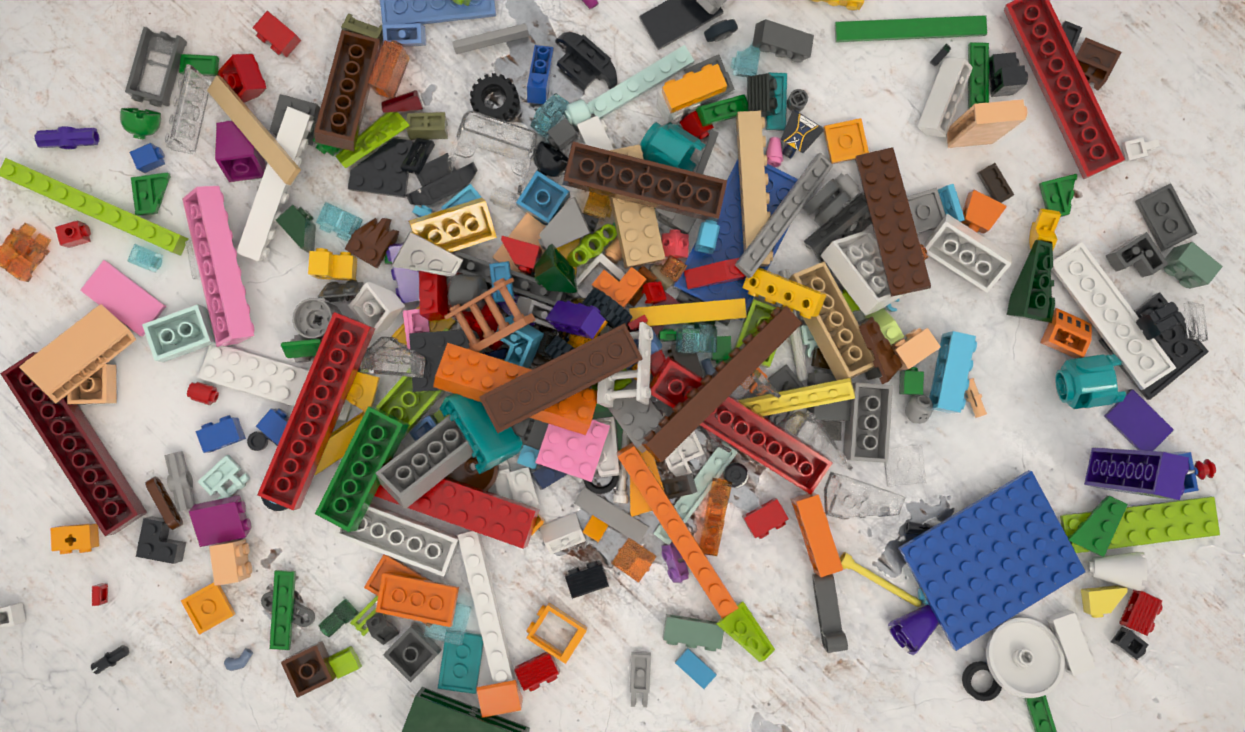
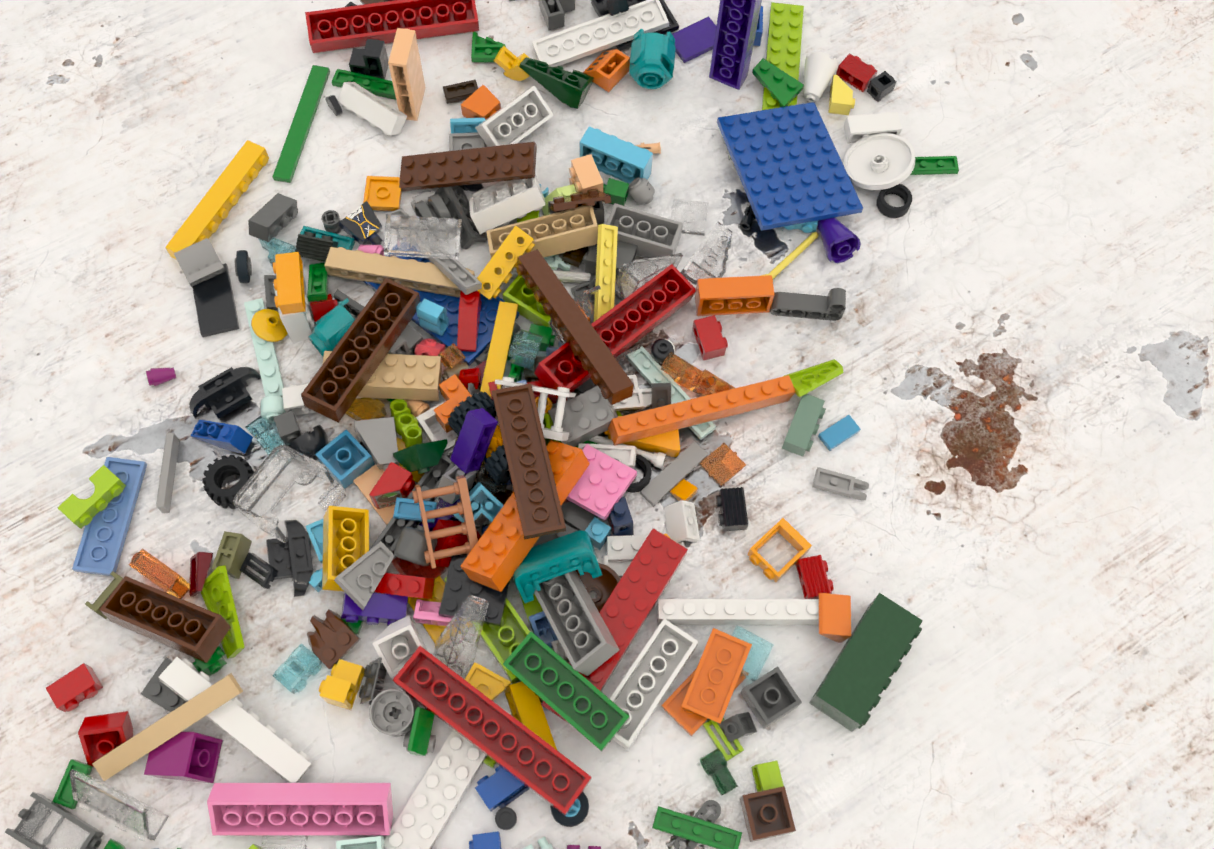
camera: 75 degrees left, 20 degrees down
dark green slope [276,205,316,253] -> none
black plate [348,138,414,198] -> none
medium blue brick [382,23,426,47] -> none
teal tile [437,629,484,694] -> none
medium lavender hinge [661,542,689,583] -> none
none -> yellow dish [251,309,288,342]
none -> clear slope [384,214,462,260]

